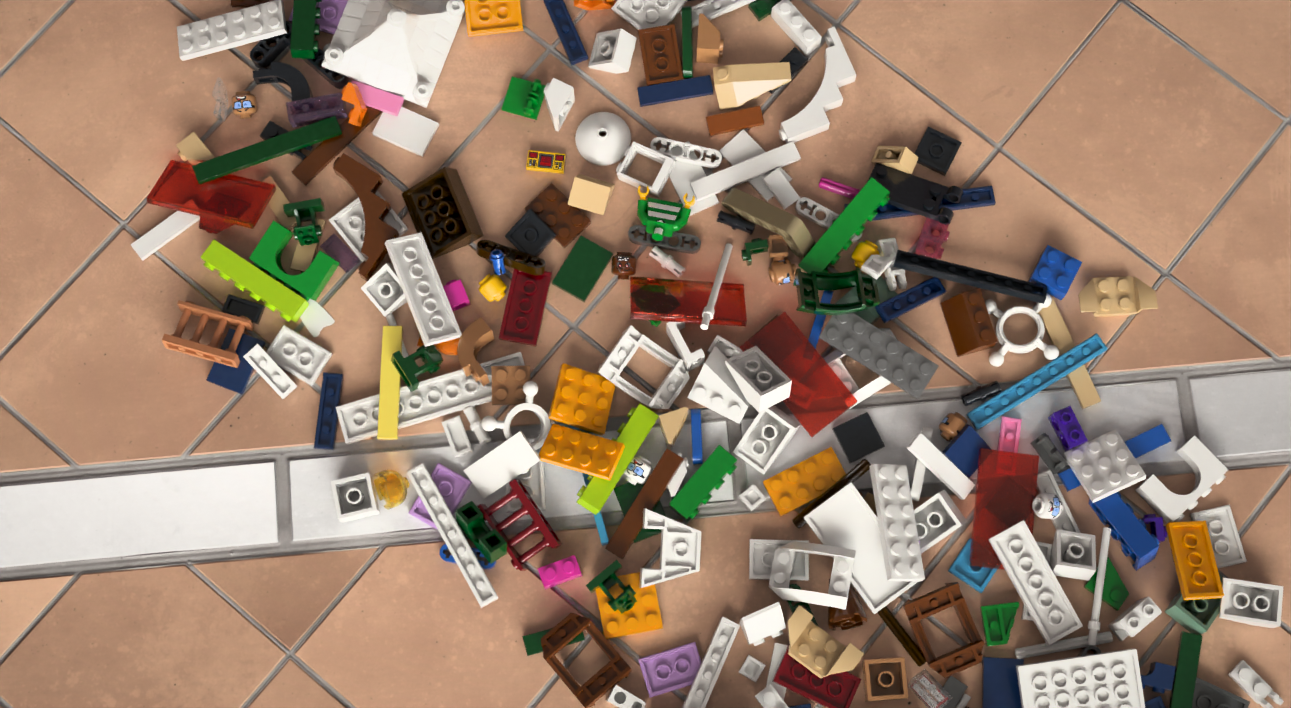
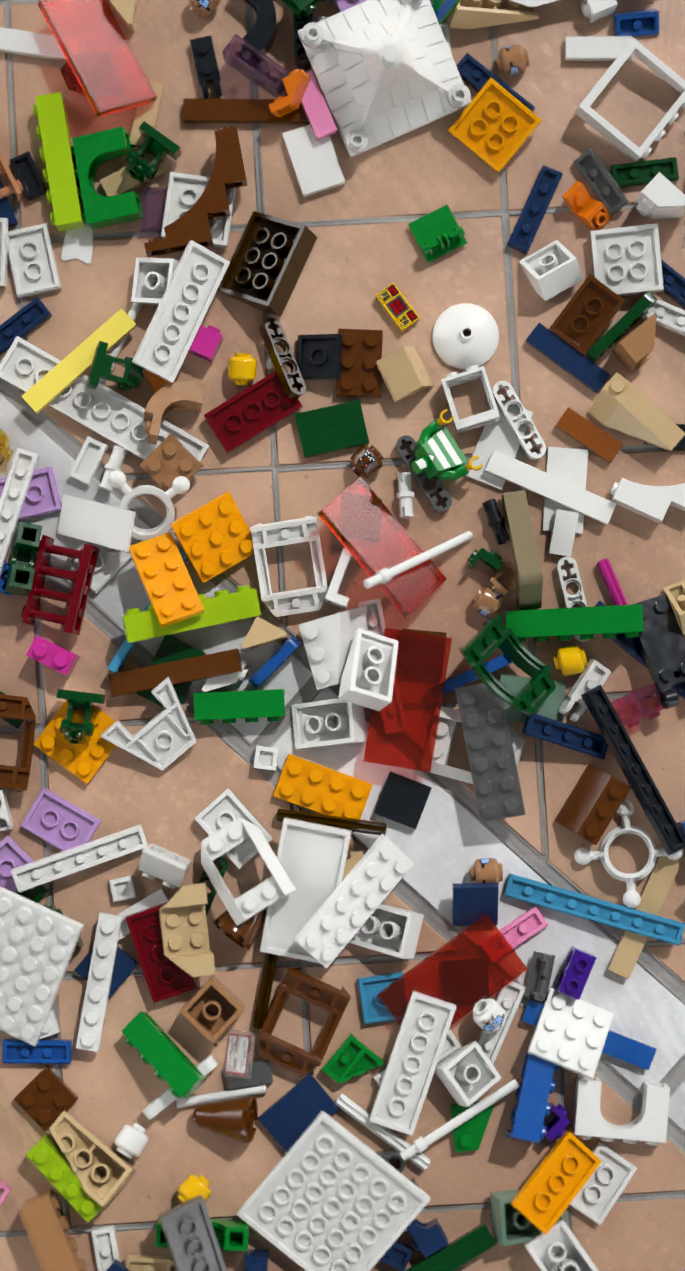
camera: 45 degrees right, 10 degrees up
dark green tile [192,116,342,185] -> none
blue pin [489,249,506,275] -> none
white slope [544,78,575,132] -> none
white head [624,455,652,485] -> none
white tile [861,254,896,280] -> none
white tile [907,433,975,500] -> none
white beam [910,426,933,501] -> none
black pin [961,381,1001,406] -> none
white panel [1108,596,1162,641] -> none

